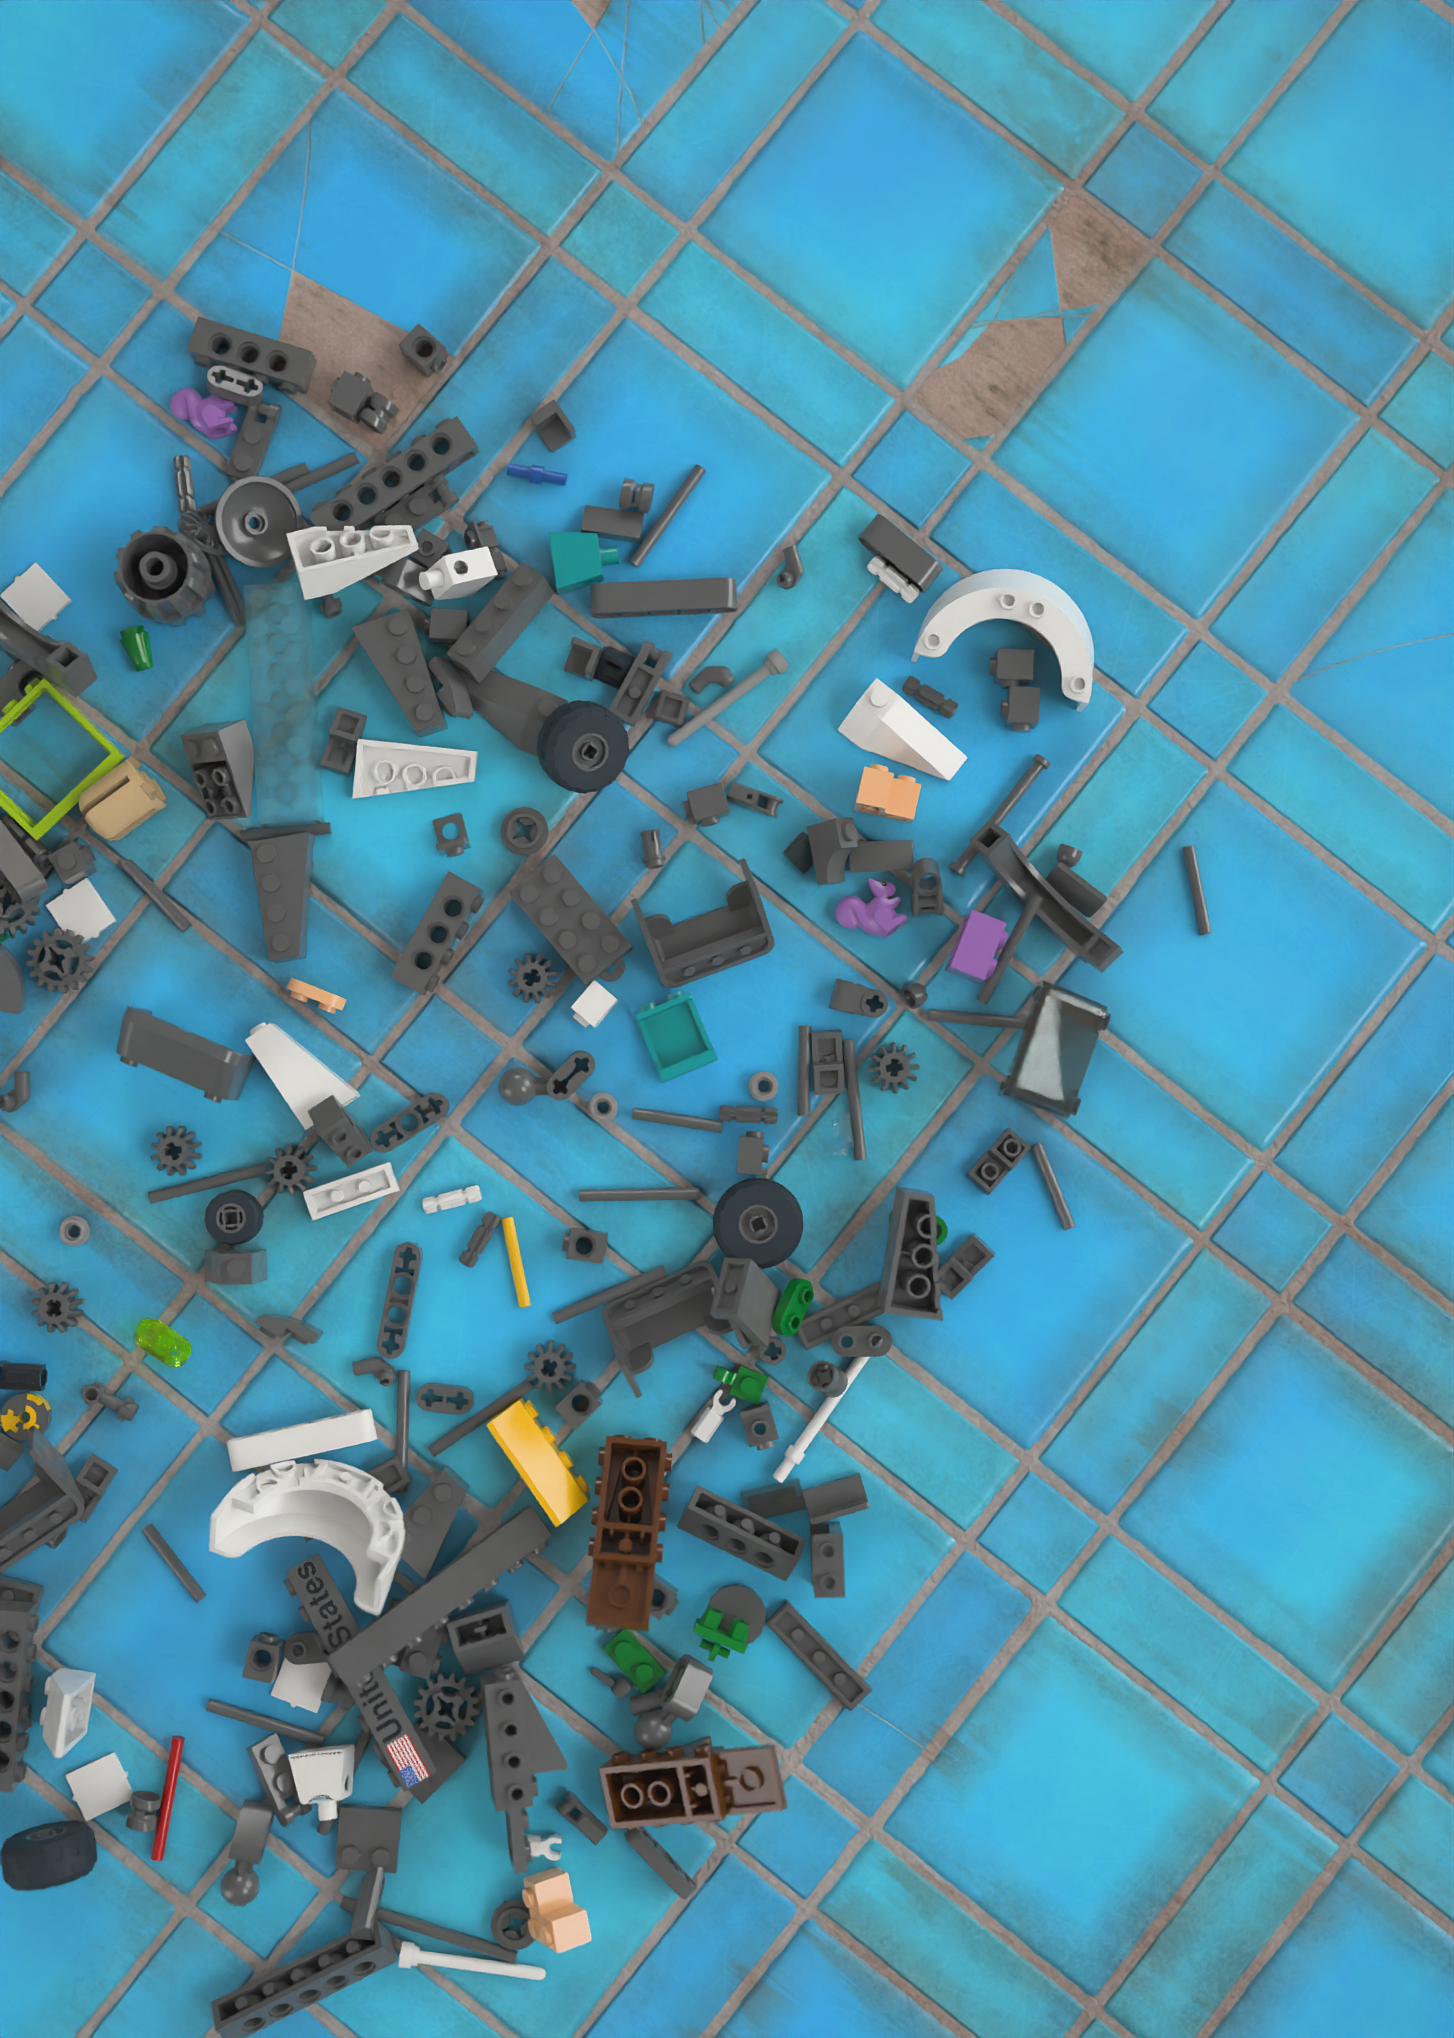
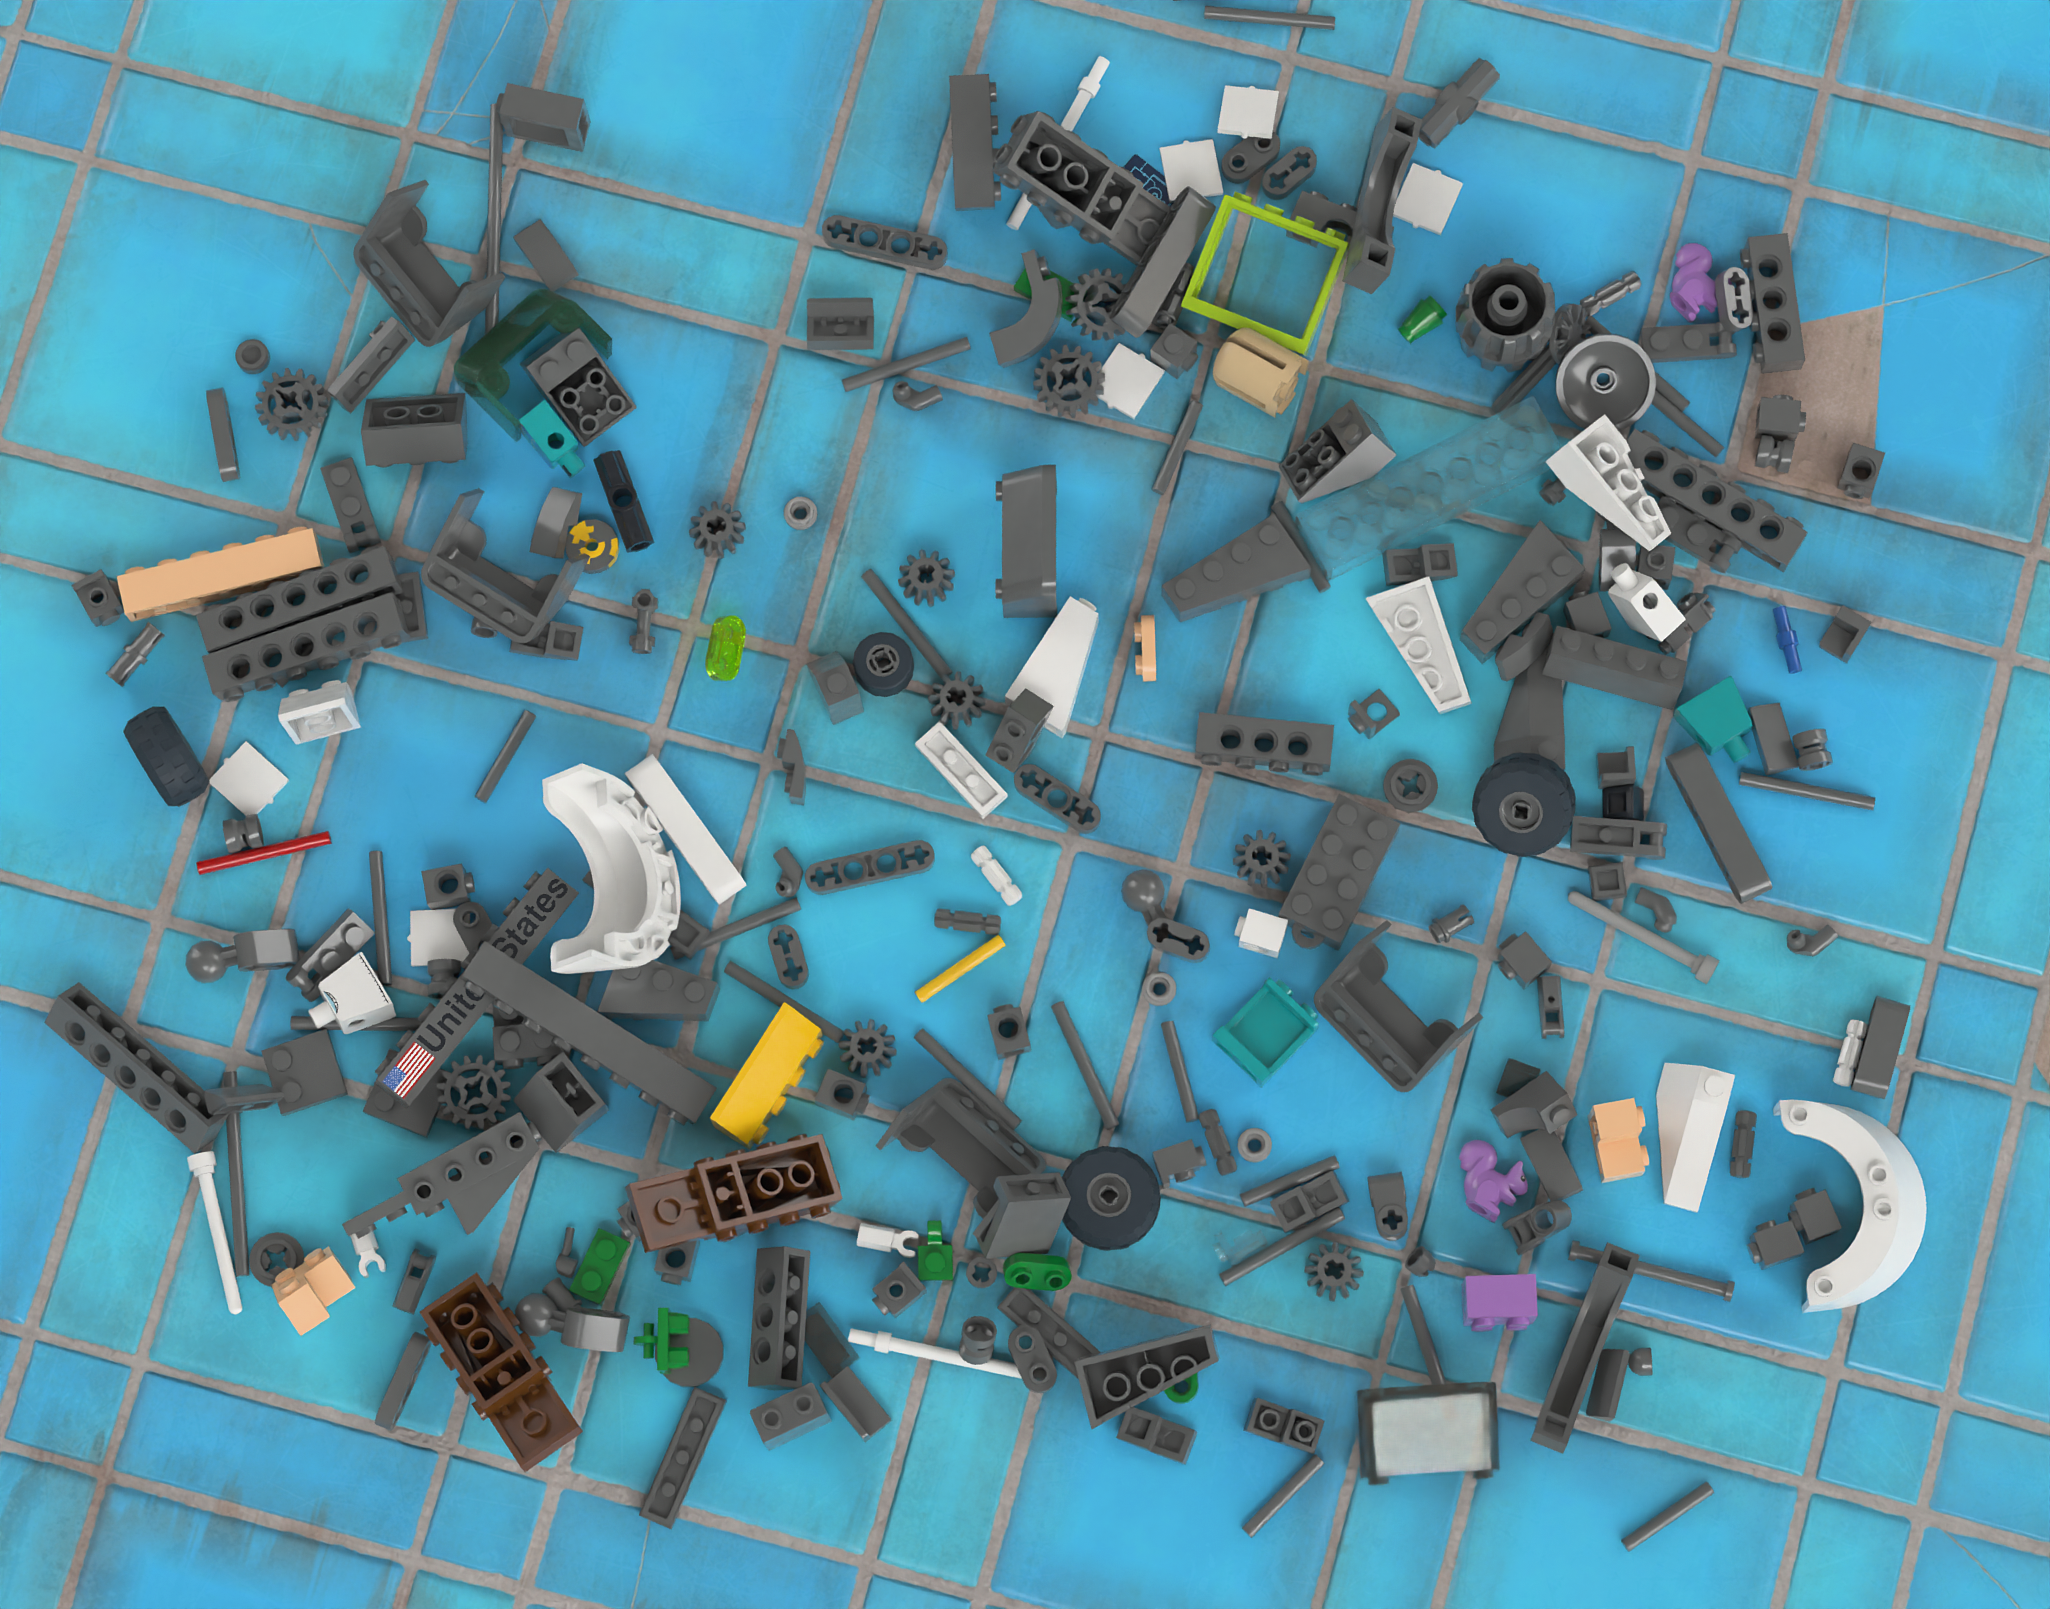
camera: 70 degrees right, 10 degrees down
dark grey bar [977,893,1043,1004] -> none

